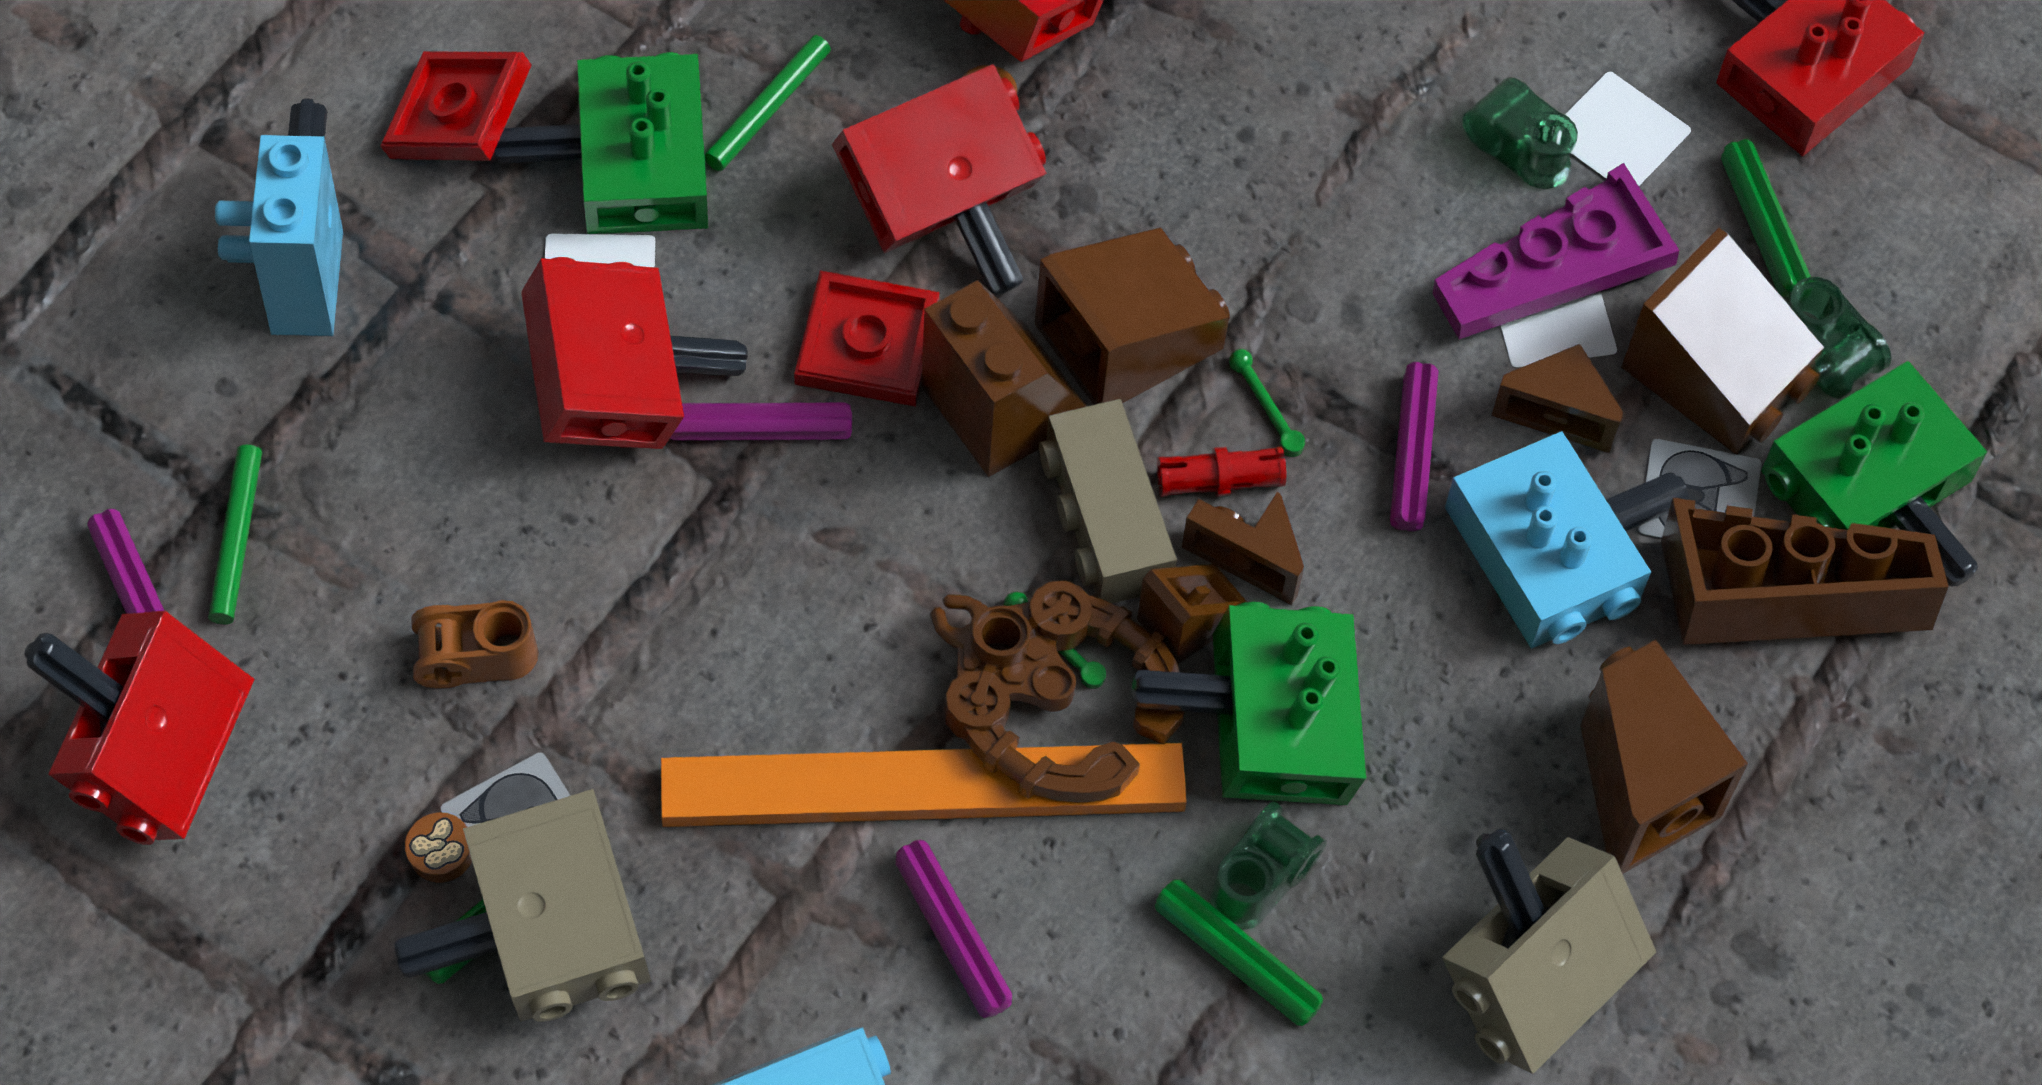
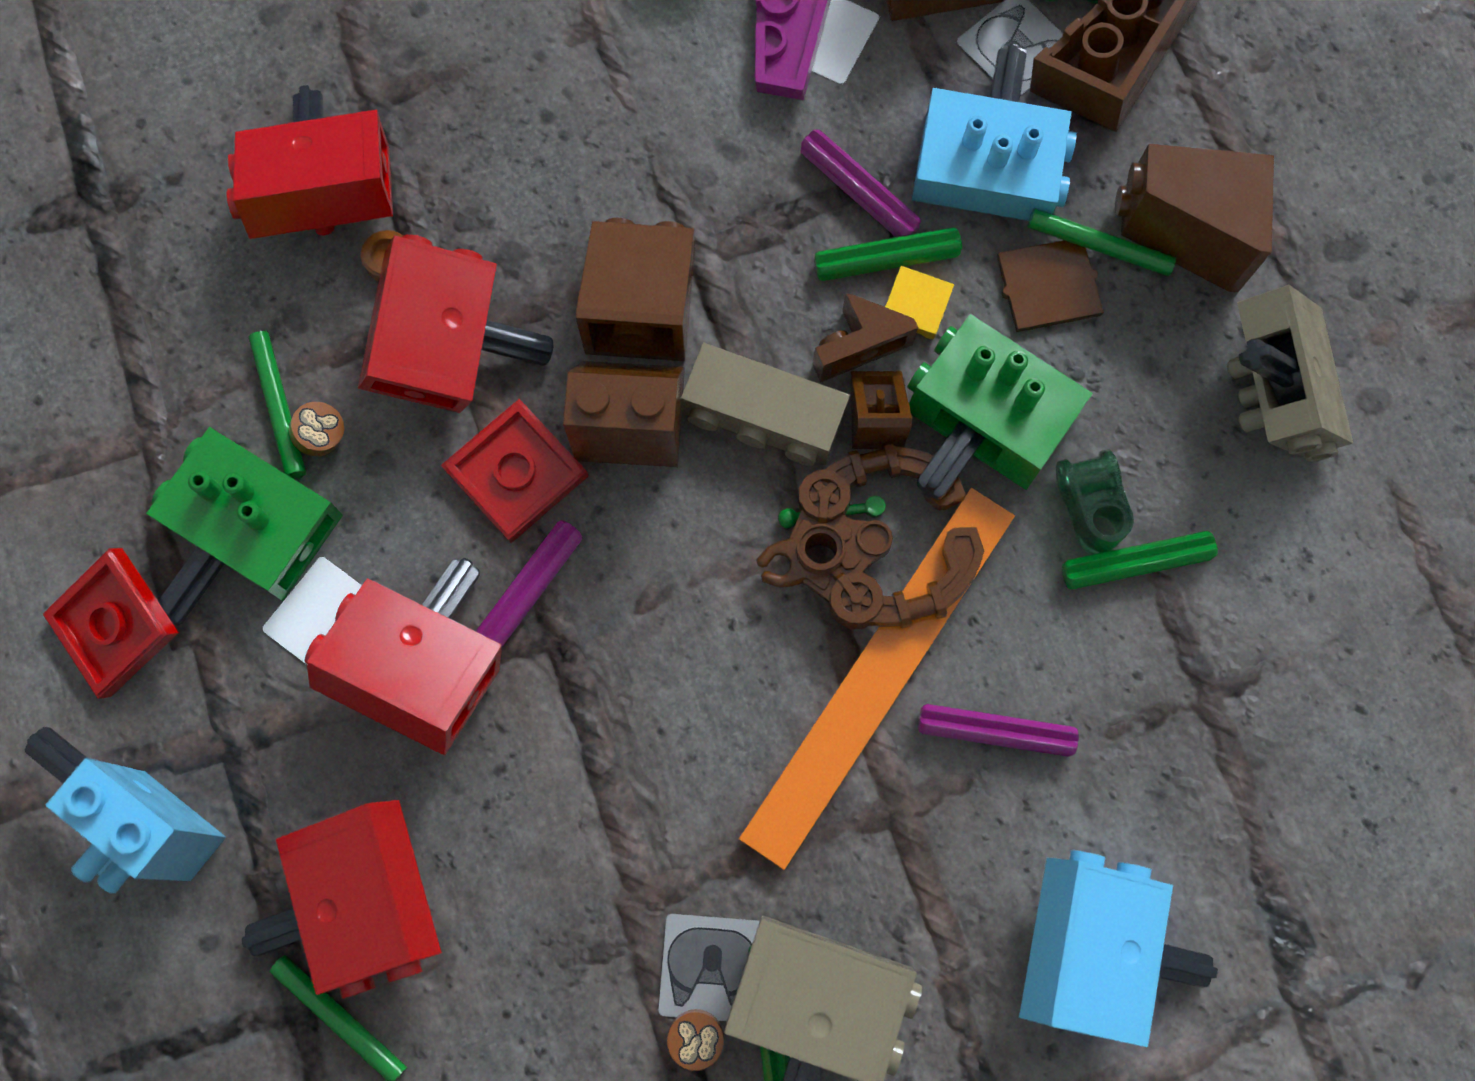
camera: 50 degrees left, 15 degrees up
dark orange piece [411,600,539,688] -> none
red pin [1156,447,1287,497] -> none
green hinge [1229,349,1305,457] -> none
reddish brown slope [1491,344,1623,453] -> none
none -> red piece [241,800,442,999]
none -> tile [289,402,344,456]
none -> green axle [814,227,962,281]
none -> yellow piece [885,266,954,339]
none -> reddish brown piece [997,240,1103,333]
none -> green bar [1027,208,1176,276]

